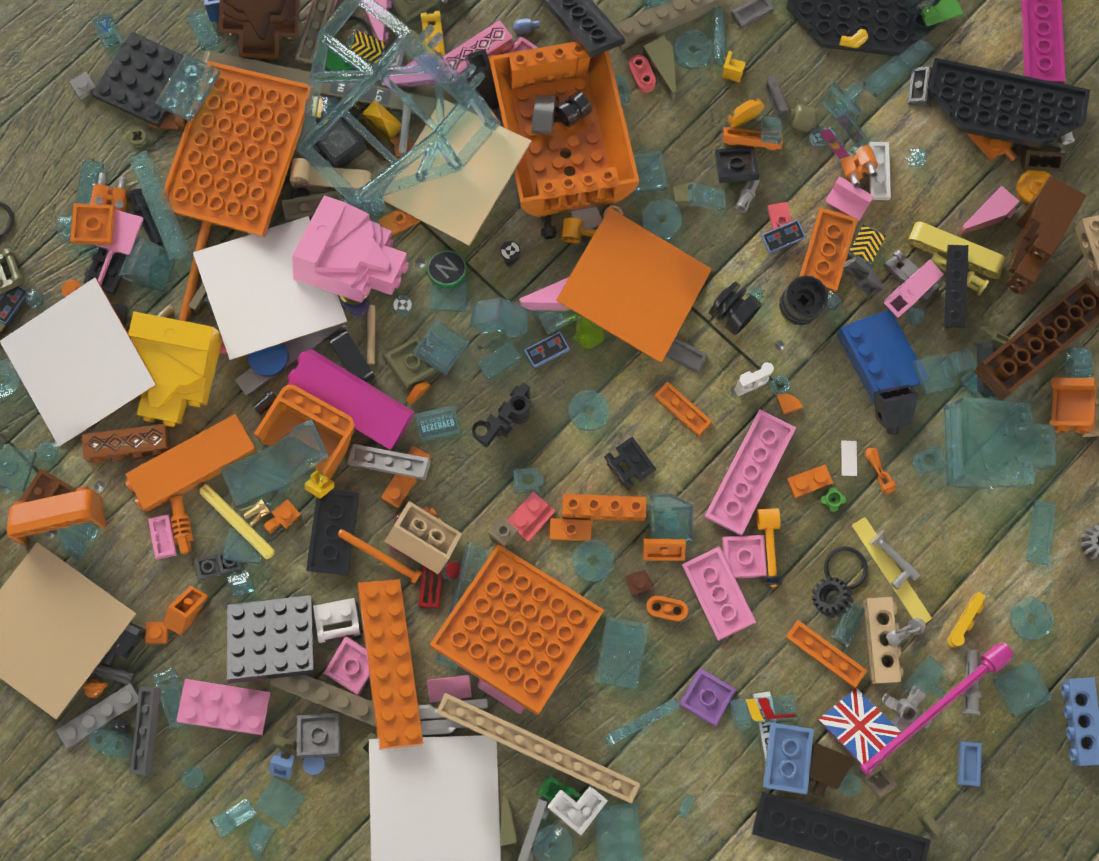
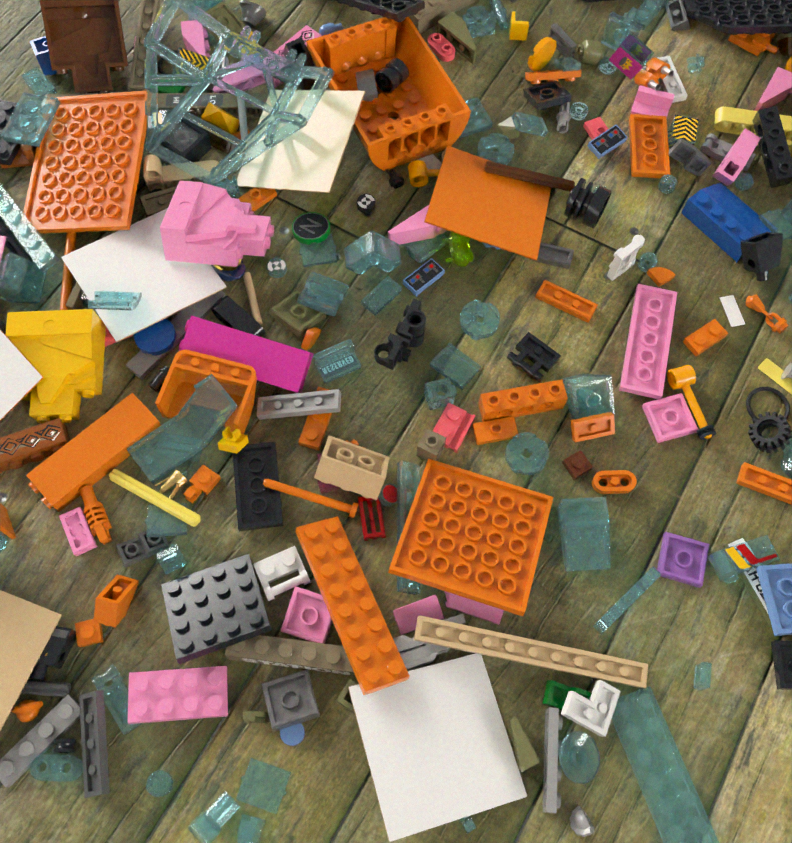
camera: 15 degrees left, 10 degrees down
medium blue tile [269,751,294,780] -> none
bright pink tile [682,546,757,641] -> none
black wheel [779,275,828,326] -> none
bright green plate [821,487,846,512] -> none
none -> clear light blue slope [88,291,142,311]
none -> clear light blue plate [430,343,481,390]
none -> reddish brown axle [484,161,575,192]
none -> clear light blue tile [569,102,588,120]

